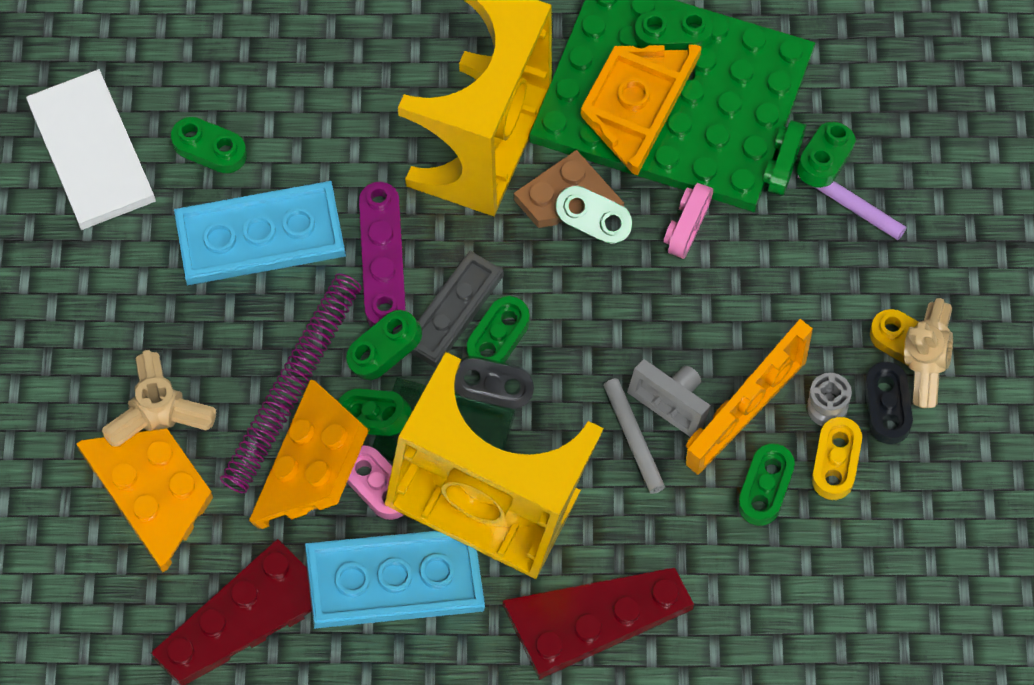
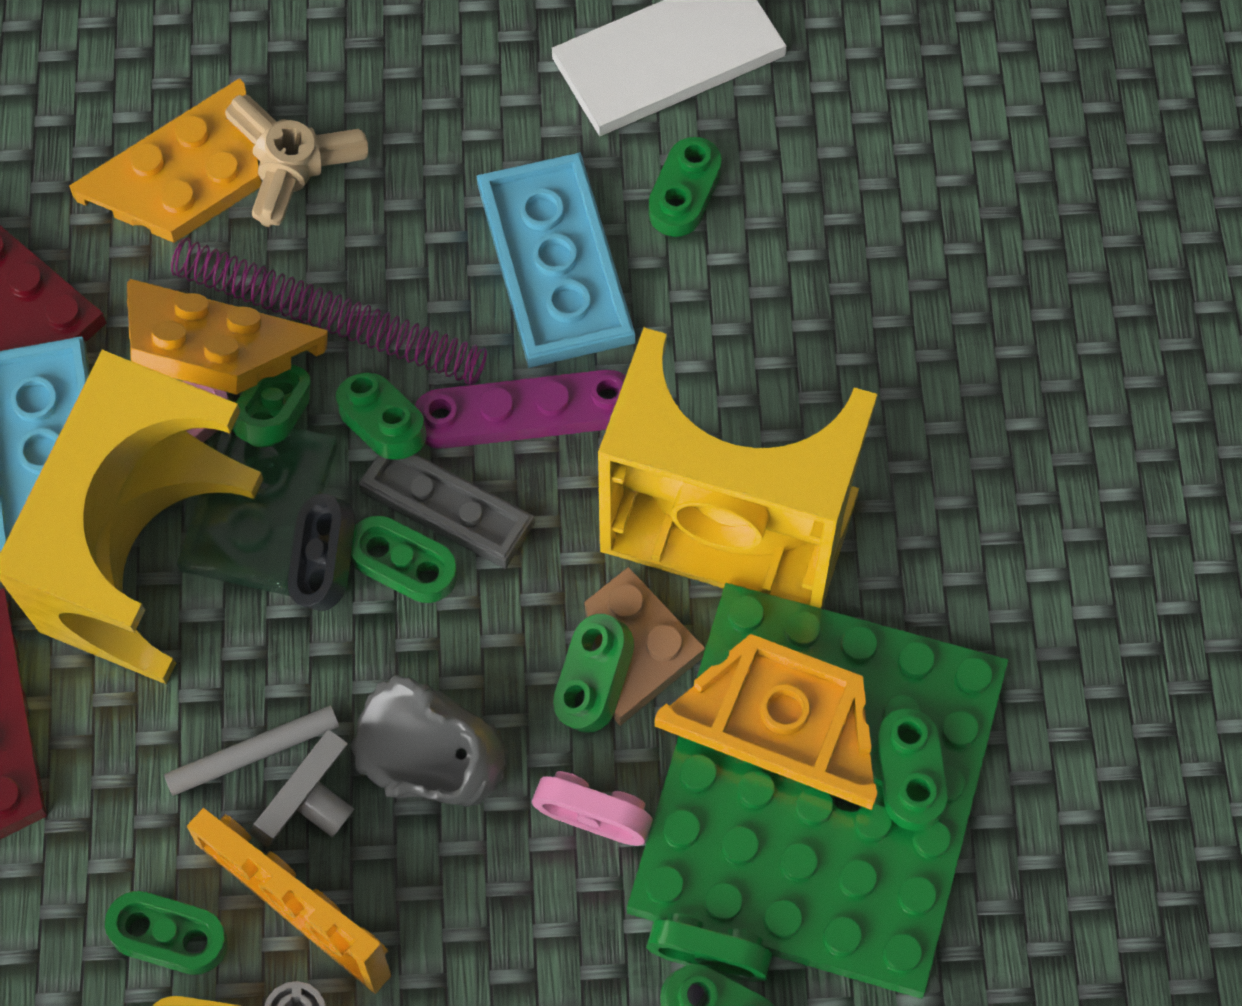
camera: 85 degrees right, 0 degrees up
none -> dark grey piece [351,675,509,807]

